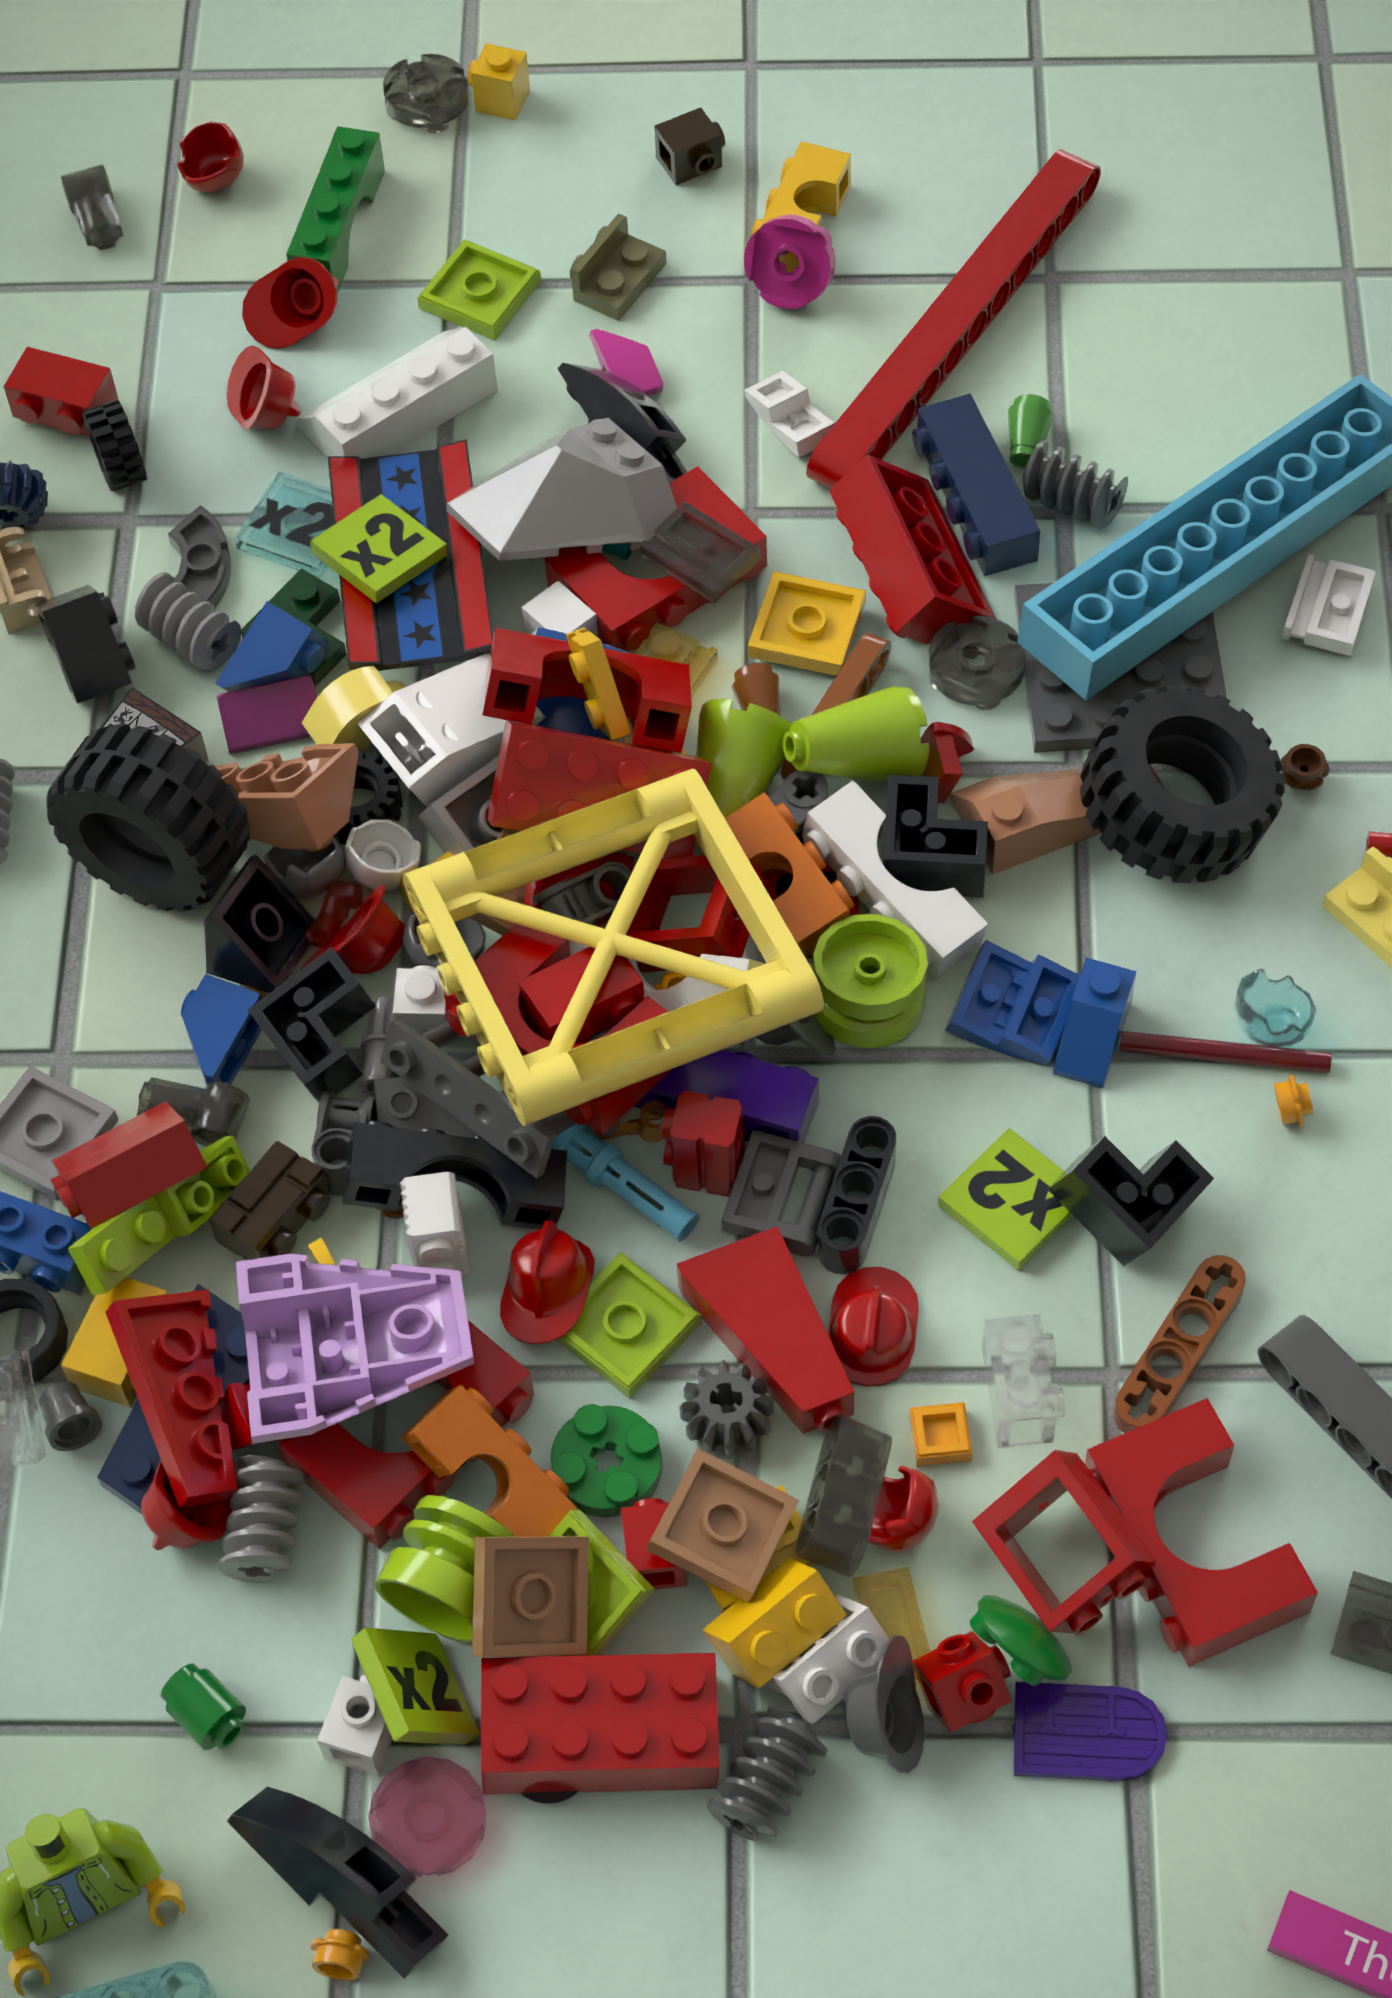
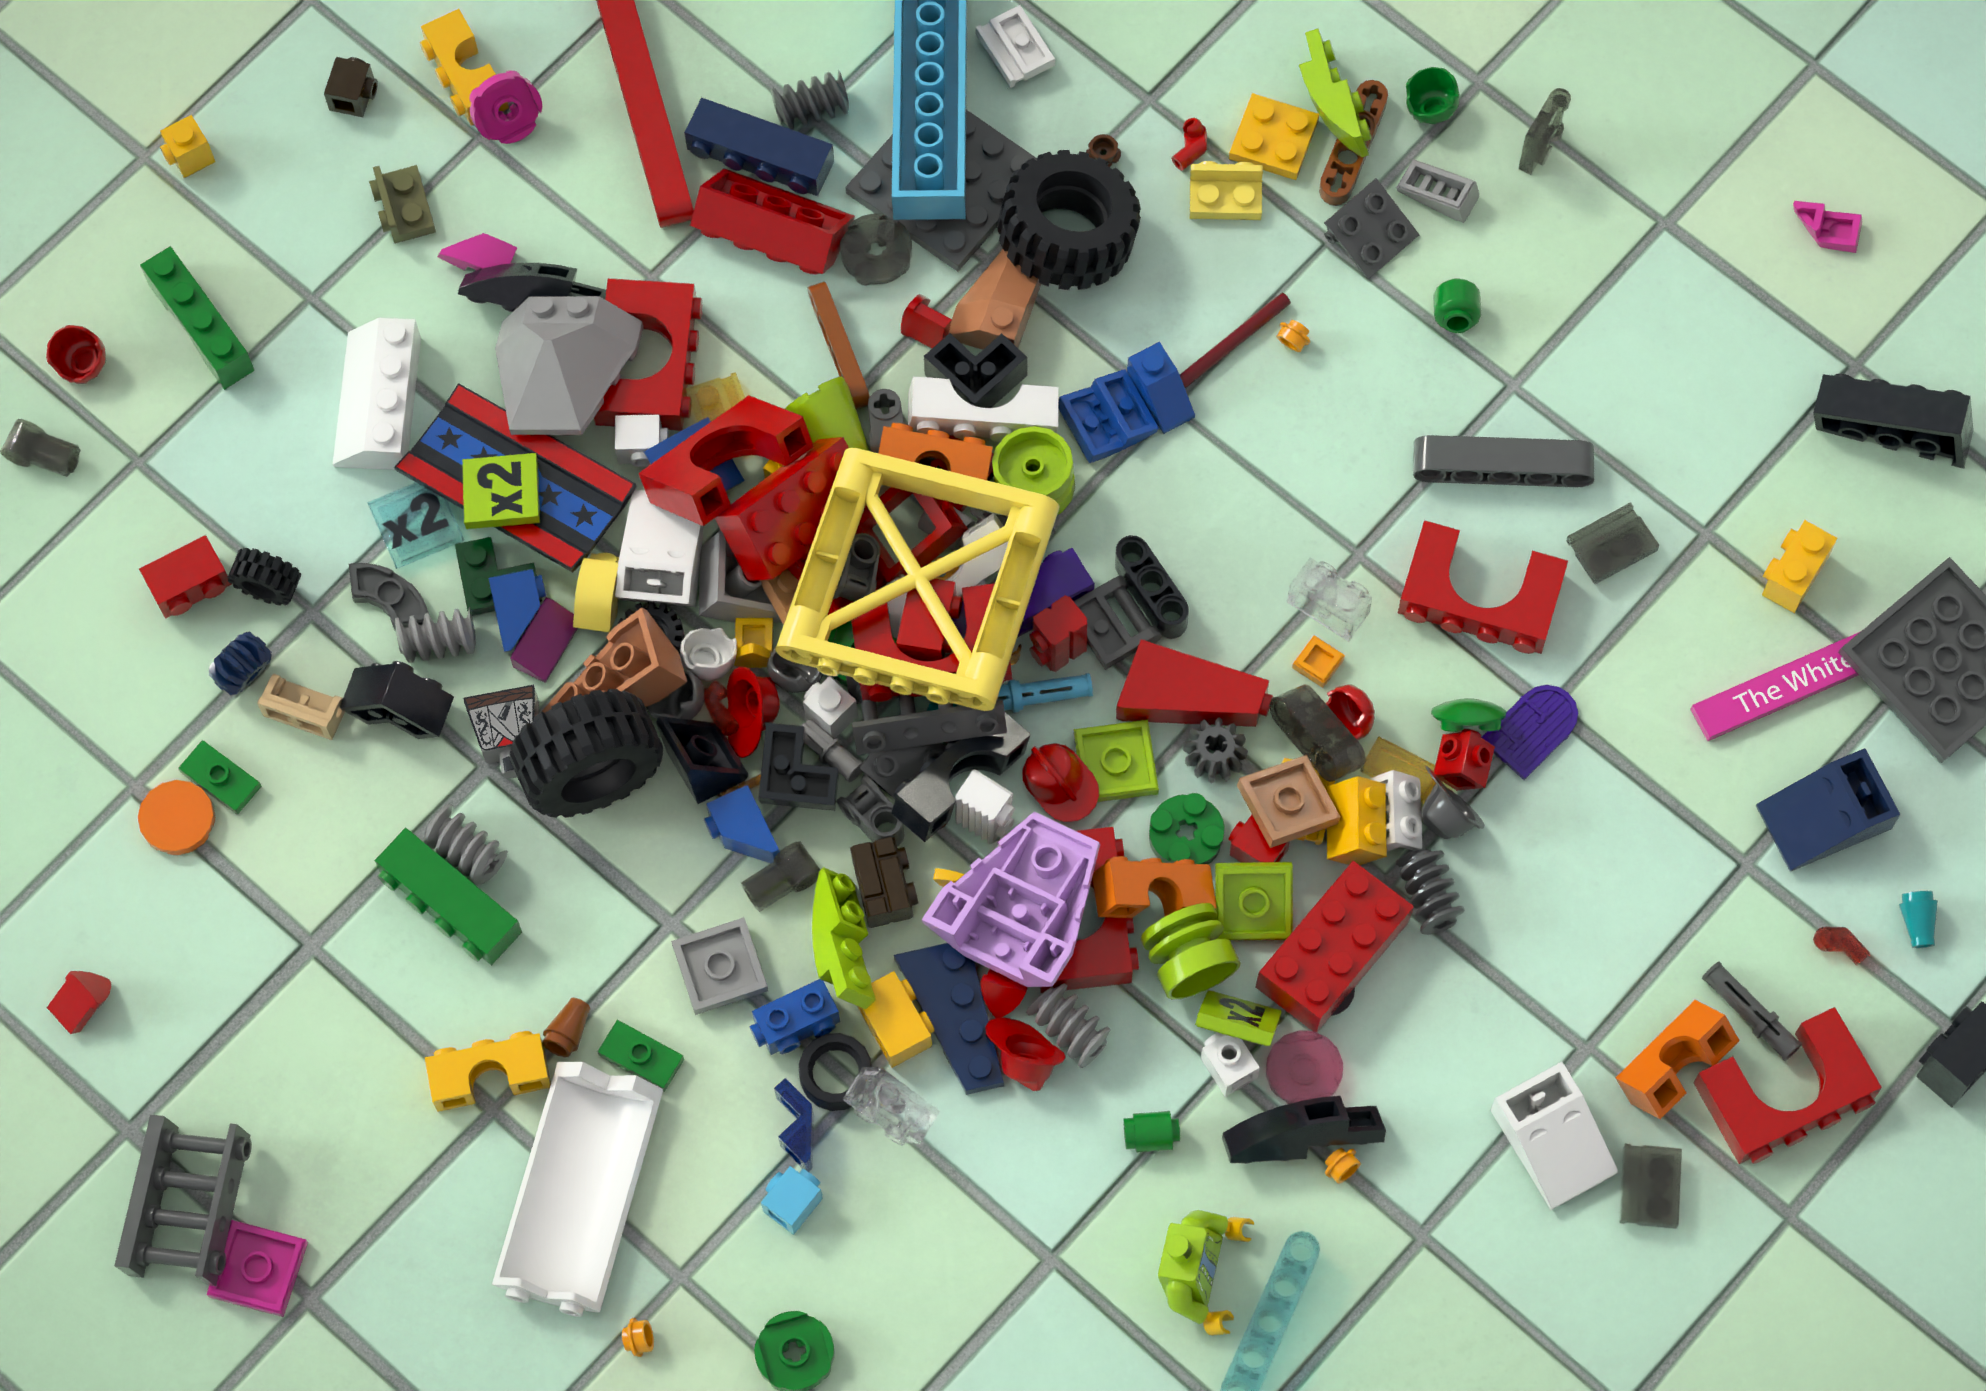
camera: 50 degrees left, 10 degrees up
dark grey piece [39,1382,102,1451] -> none
red brick [50,1101,208,1228] -> none
red wing [105,1289,237,1508] -> none
red piece [227,345,301,431] -> none
red piece [242,257,340,348] -> none
clear smoke plate [383,54,470,133] -> none
lime tile [417,239,541,341] -> none
medium nougat plate [472,1536,589,1658] -> none
yellow plate [565,627,631,740] -> none
clear smoke plate [640,501,760,603] -> none
dark orange cone [731,663,780,715] -> none
white slope [744,370,835,458] -> none
yellow plate [748,571,866,676] -> none
lime cone [783,686,929,784] -> none
red piece [828,1266,919,1387] -> none
lime tile [938,1128,1073,1271] -> none
red window [972,1450,1156,1635] -> none
bright green cone [1008,394,1054,468] -> none
black brick [1047,1136,1214,1266] -> none
dark orange beam [1113,1255,1246,1433] -> none
clear light blue hair [1235,969,1316,1047] -> none

